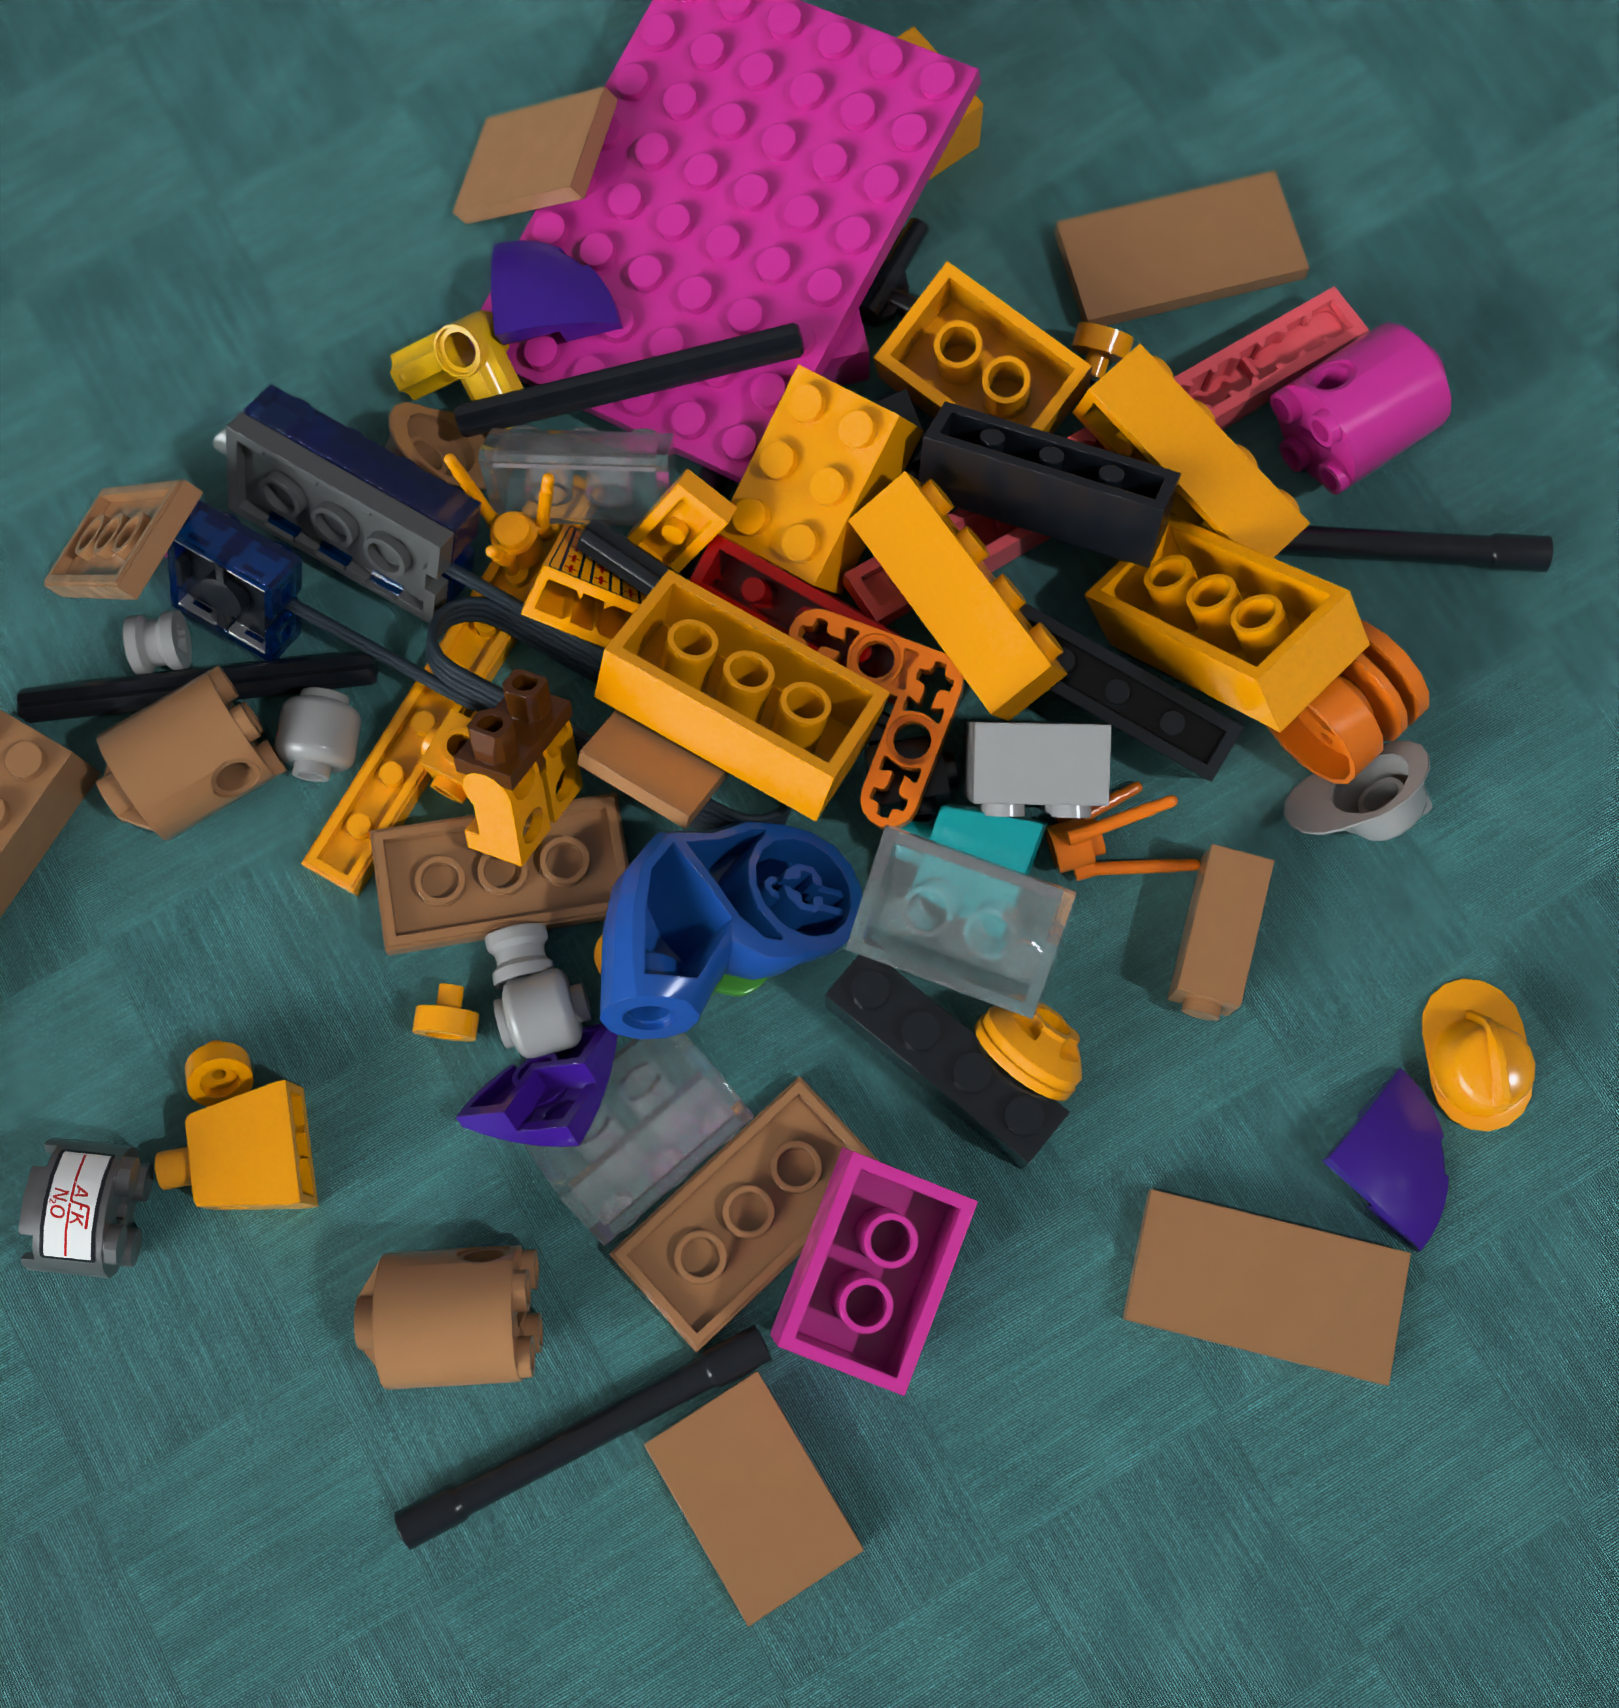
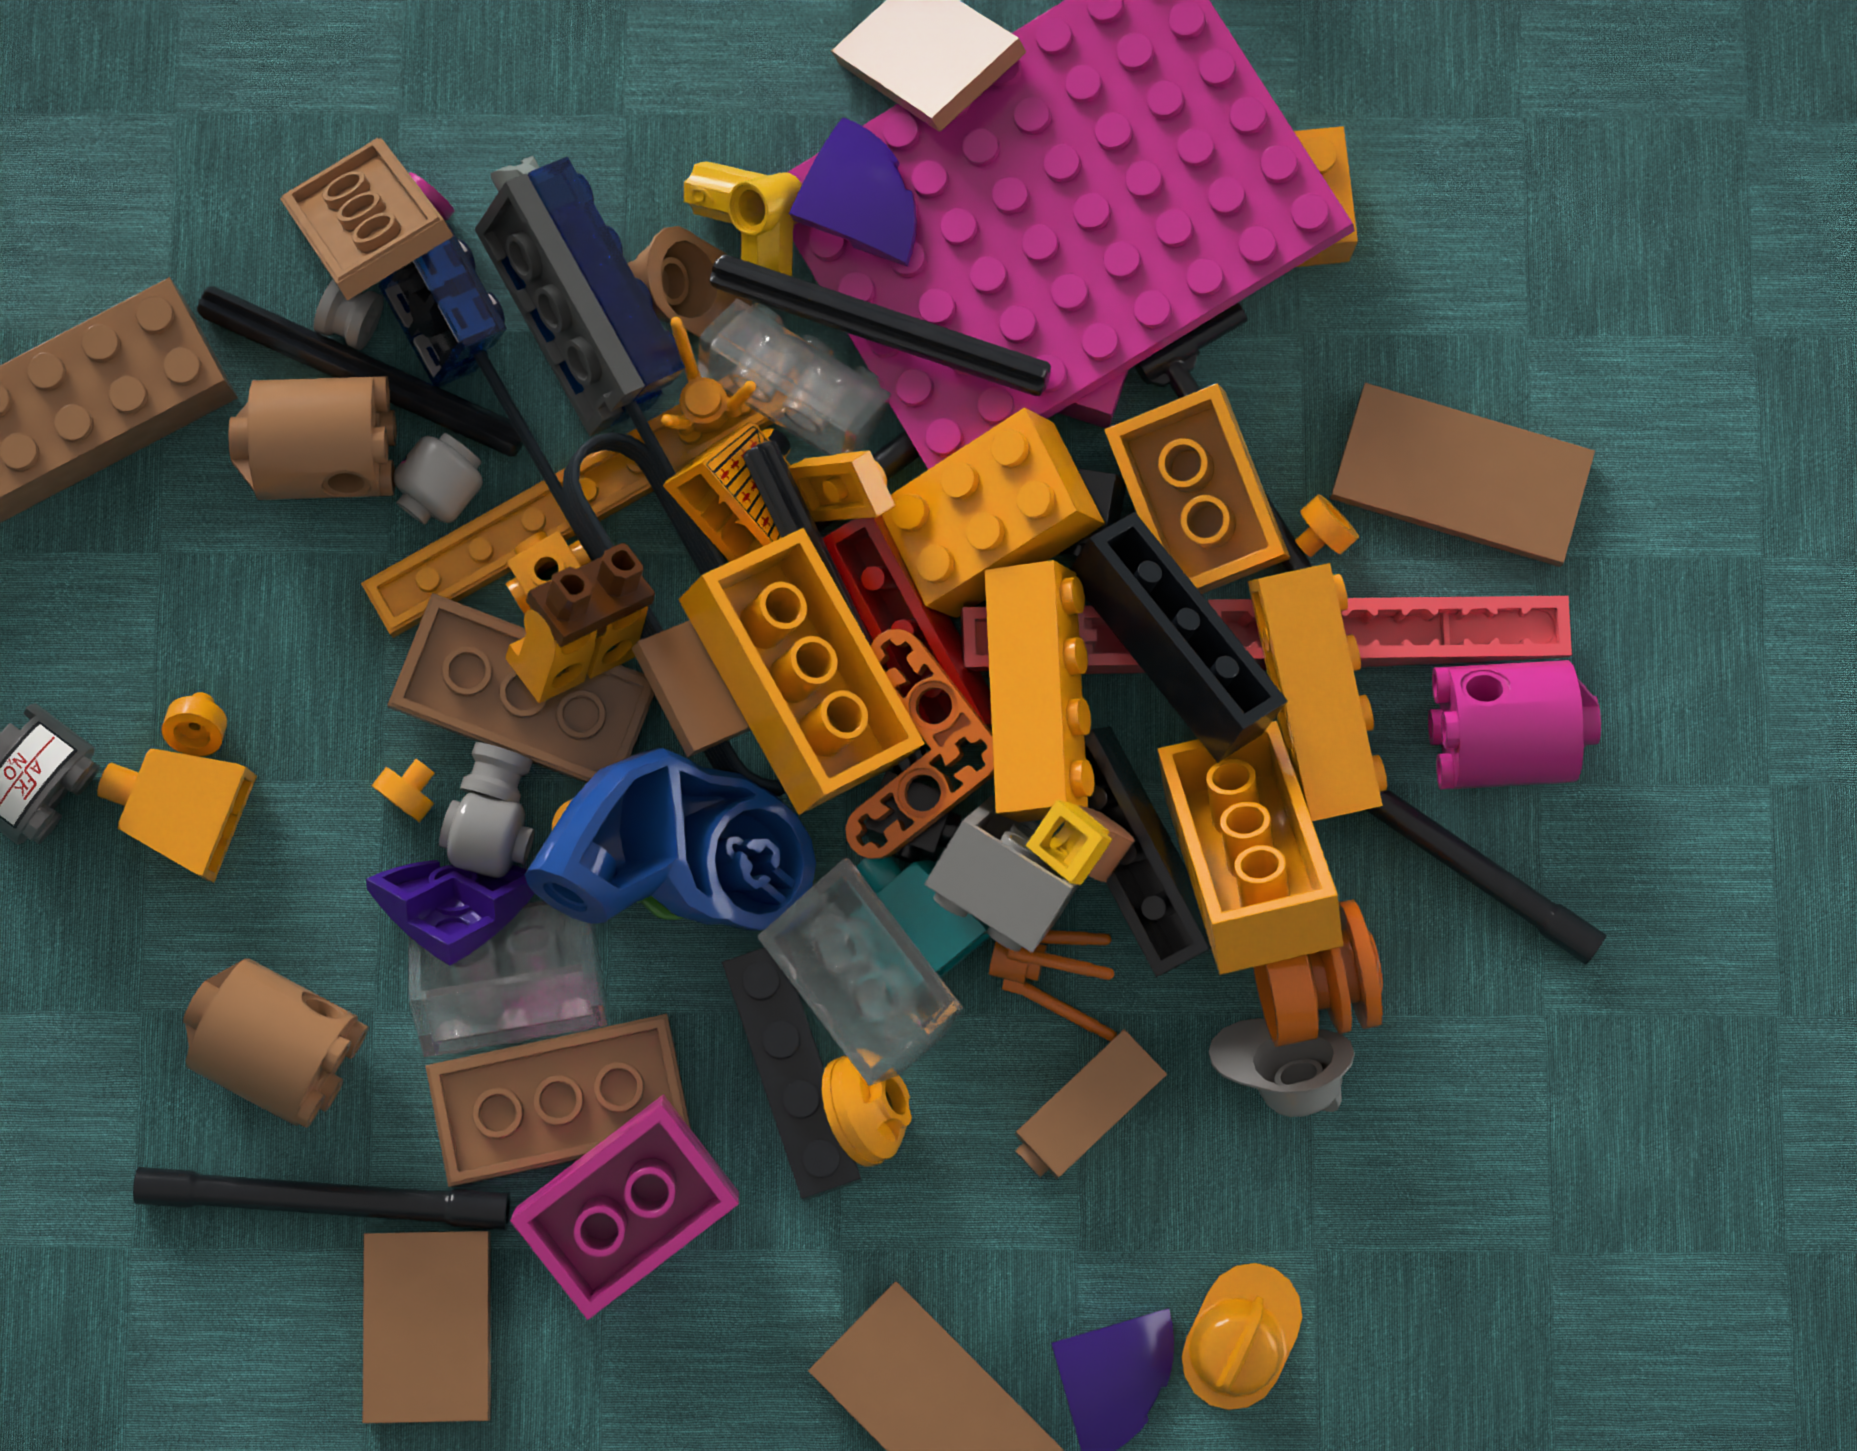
camera: 25 degrees right, 5 degrees up
none -> yellow leg [1025,800,1134,885]

